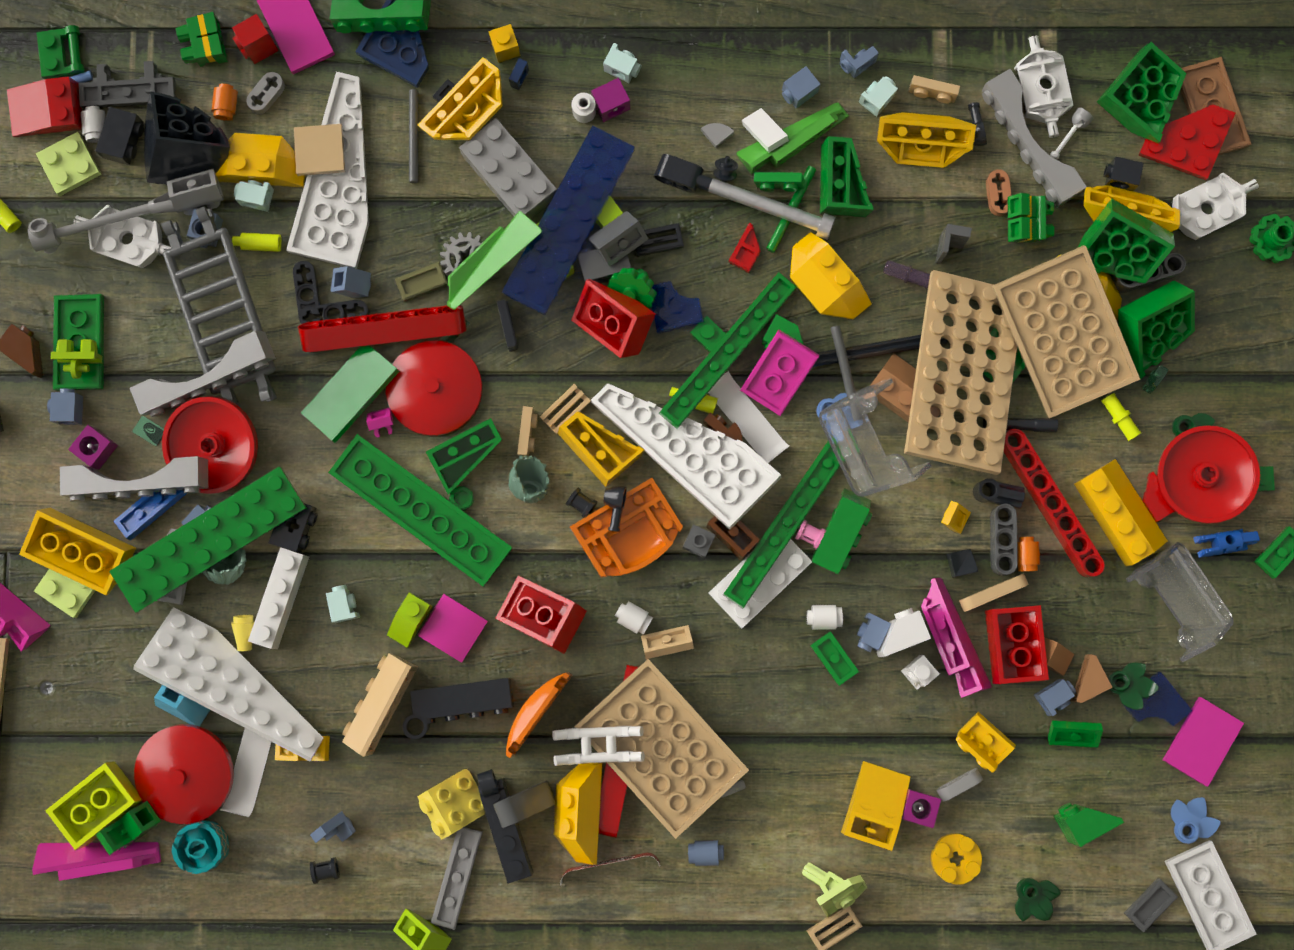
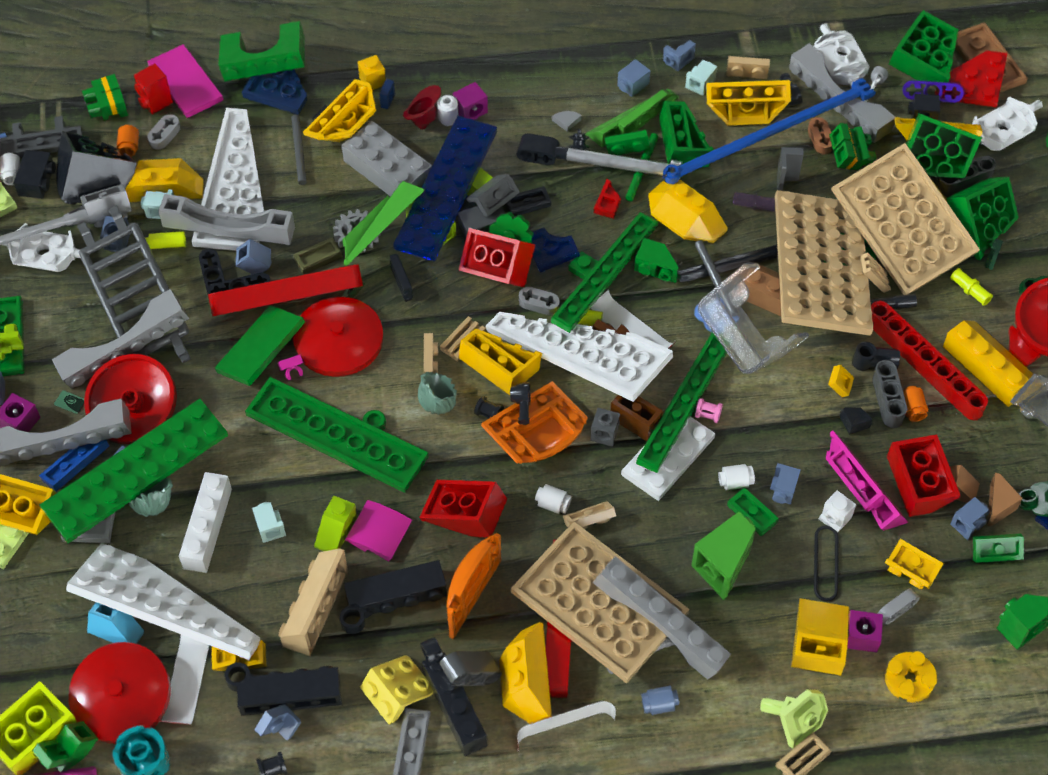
camera: 10 degrees left, 25 degrees down
light yellow cone [231,615,255,651] -> none
black brick [268,503,318,554] -> none
tan tile [294,124,345,176] -> none
green wedge [426,418,502,495] -> none
white piece [552,726,645,766] -> none
light aqua brick [603,43,641,83] -> none
dark pink tile [740,330,820,416] -> none
white tile [742,108,788,153] -> none
green wedge [812,488,873,574] -> none
white slope [876,608,931,657] -> none
tan beam [959,573,1029,612] -> none
dark green plate [1015,878,1061,921] -> none
none -> light grey arch [158,194,295,245]
none -> black hinge [225,662,342,716]
none -> dark red piece [403,85,441,130]
none -> light grey beam [519,287,560,315]
none -> light grey arch [593,556,731,680]
none -> blue hinge [663,78,876,184]
none -> bright green slope [691,512,756,600]
none -> black piece [814,525,839,602]
none -> tan tile [860,252,891,293]
none -> dark purple beam [903,80,965,103]

